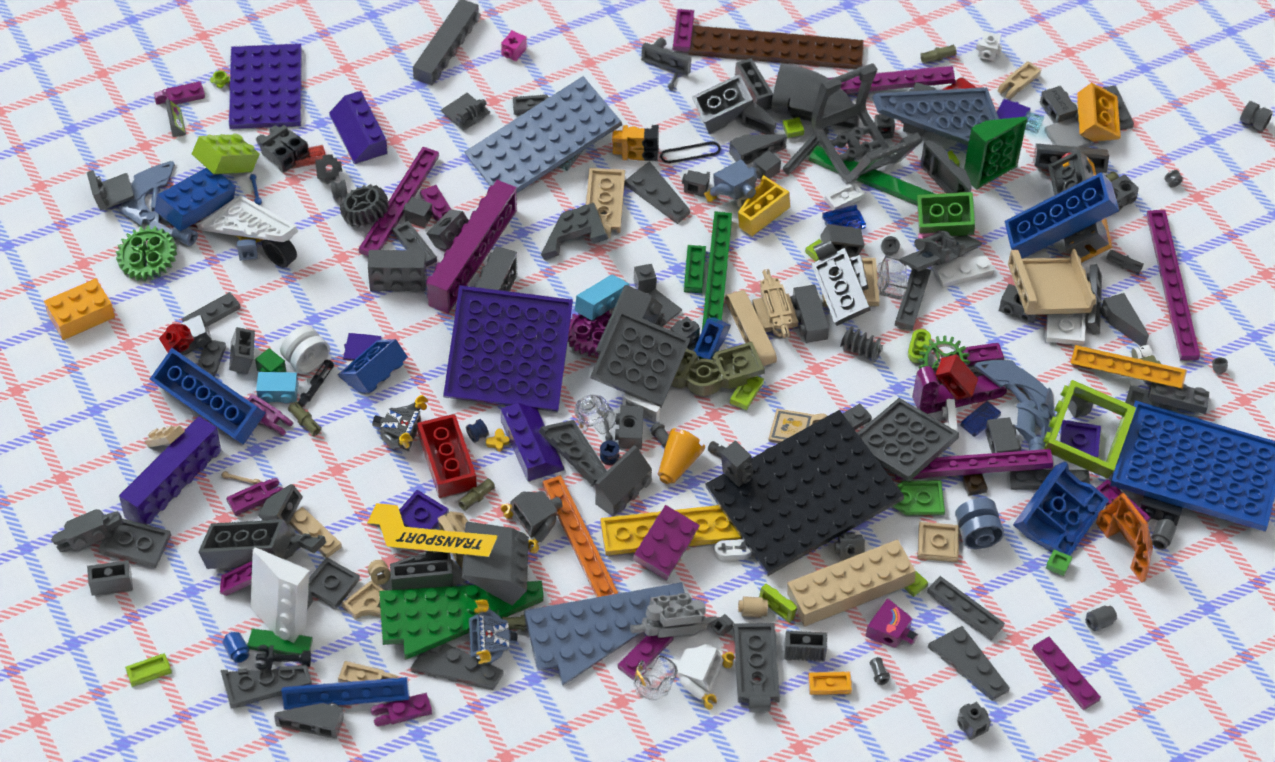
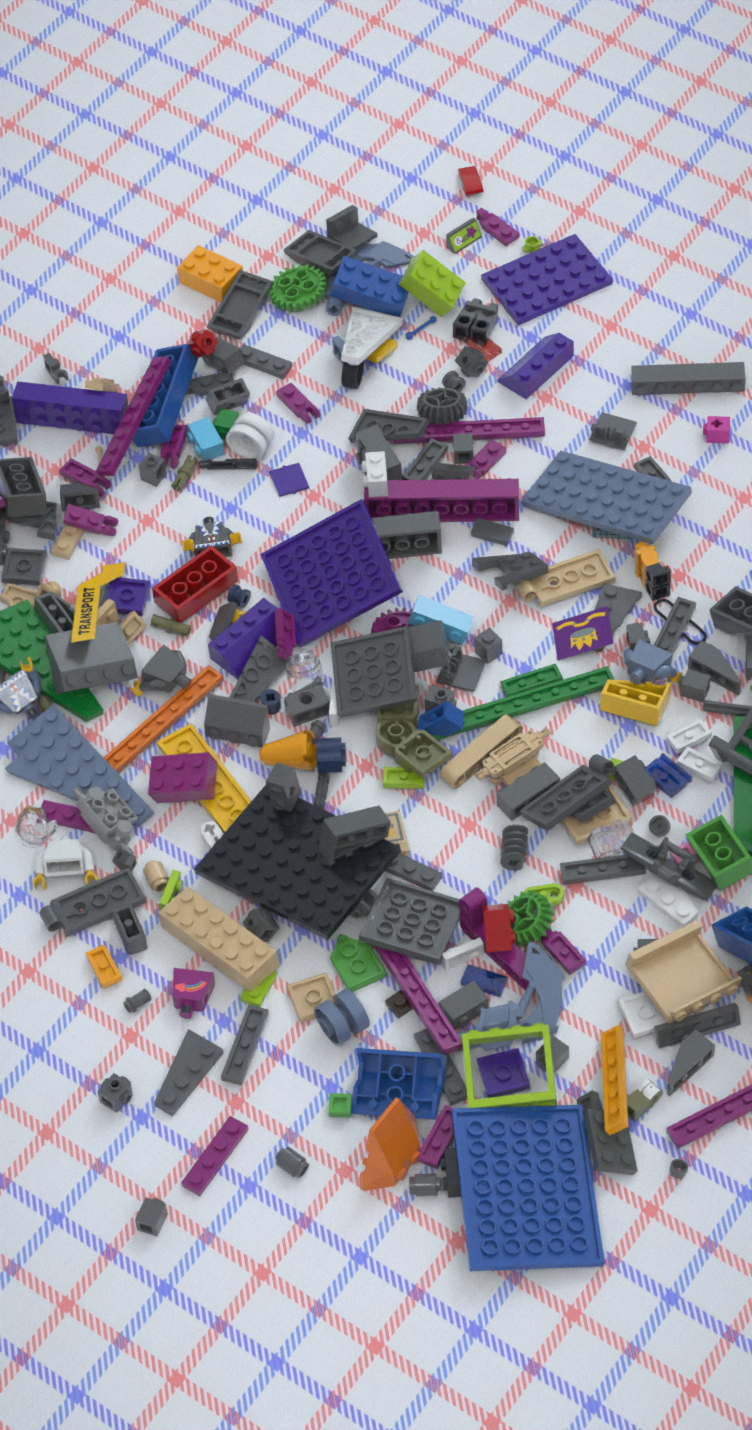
camera: 70 degrees right, 0 degrees up
blue slope [337,339,408,393] -> none
none -> dark grey plate [43,353,69,384]
none -> magenta hinge [63,504,119,536]
none -> magenta plate [96,356,172,476]
none -> dark grey brick [135,1197,168,1237]
none -> dark grey brick [138,453,167,487]
none -> dark grey slope [207,270,273,339]
none -> dark grey tile [208,601,237,640]
none -> magenta hinge [275,607,296,661]
none -> magenta hinge [276,382,321,424]
none -> dark grey slope [283,230,358,274]
none -> dark blue brick [317,737,346,773]
none -> dark grey wedge [318,805,391,866]
none -> dark grey wing [348,409,429,443]
none -> white brick [362,451,388,497]
none -> red slope [458,166,484,195]
none -> dark grey tile [471,518,514,546]
none -> dark purple sticker [552,606,614,661]
none -> dark grey plate [654,597,696,653]
none -> white plate [666,718,712,754]

